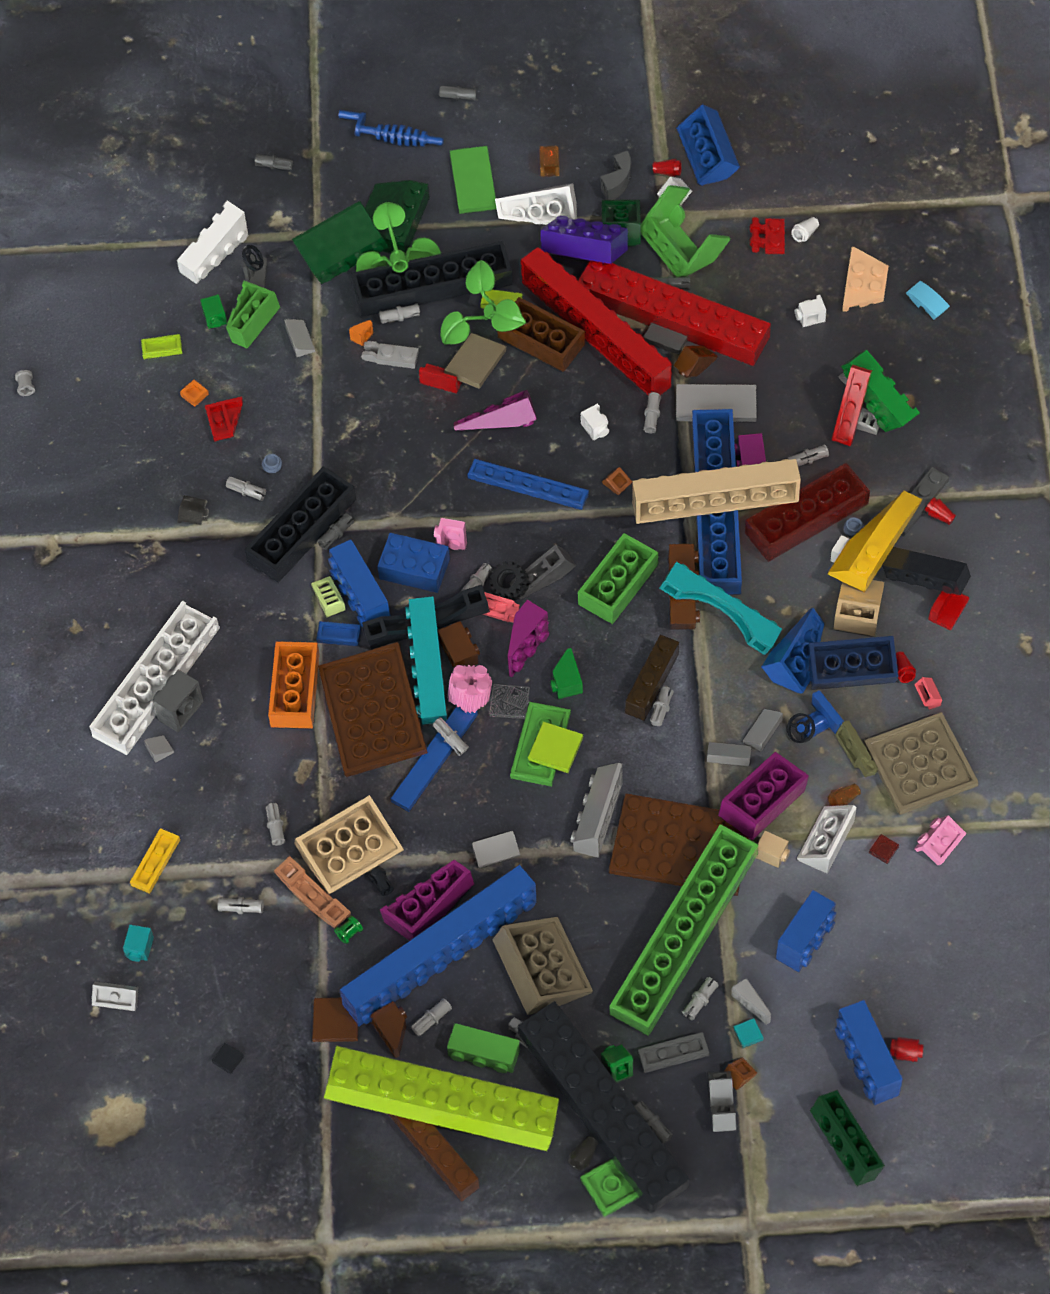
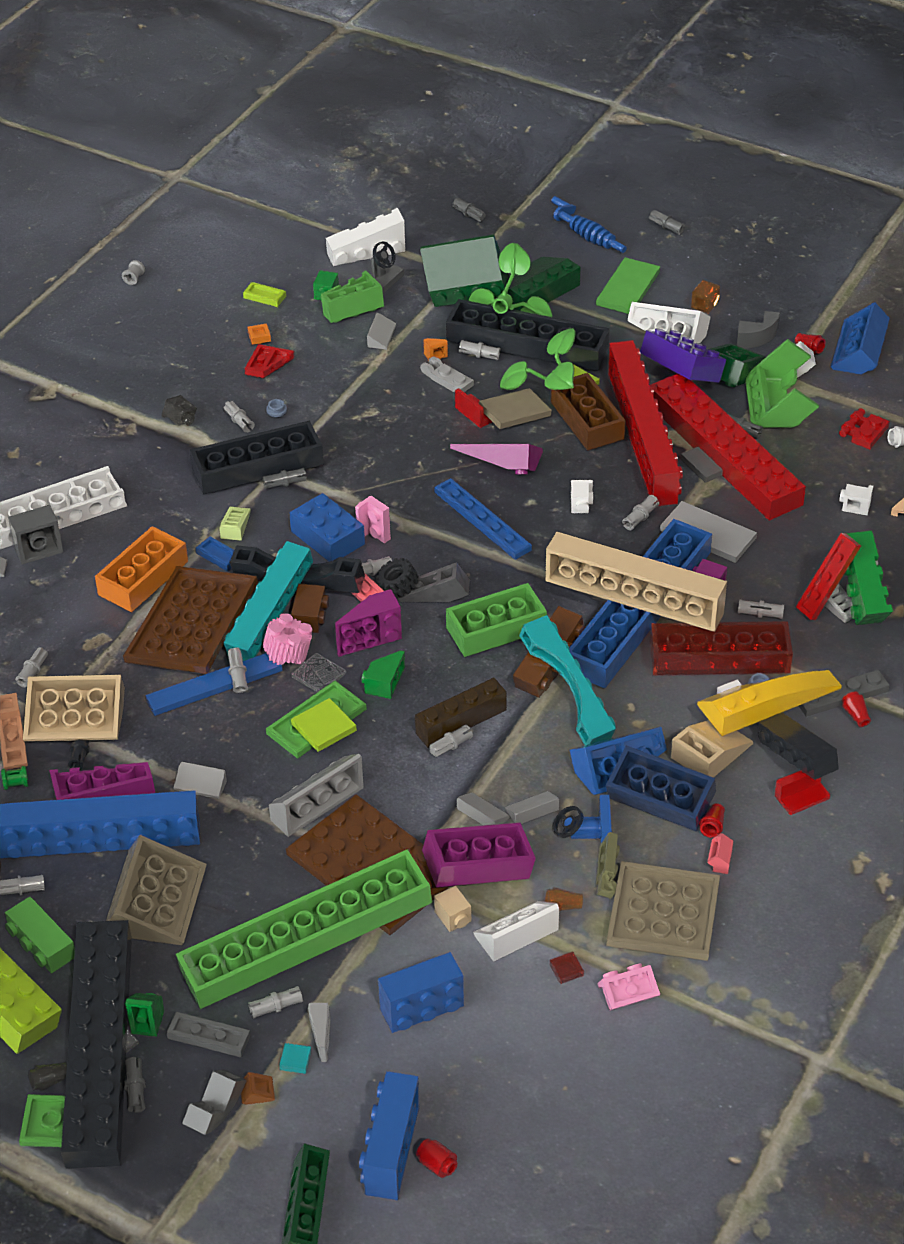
camera: 30 degrees right, 15 degrees down
blue brick [328,540,390,627] -> none
reddish brown slope [674,346,718,378] -> none

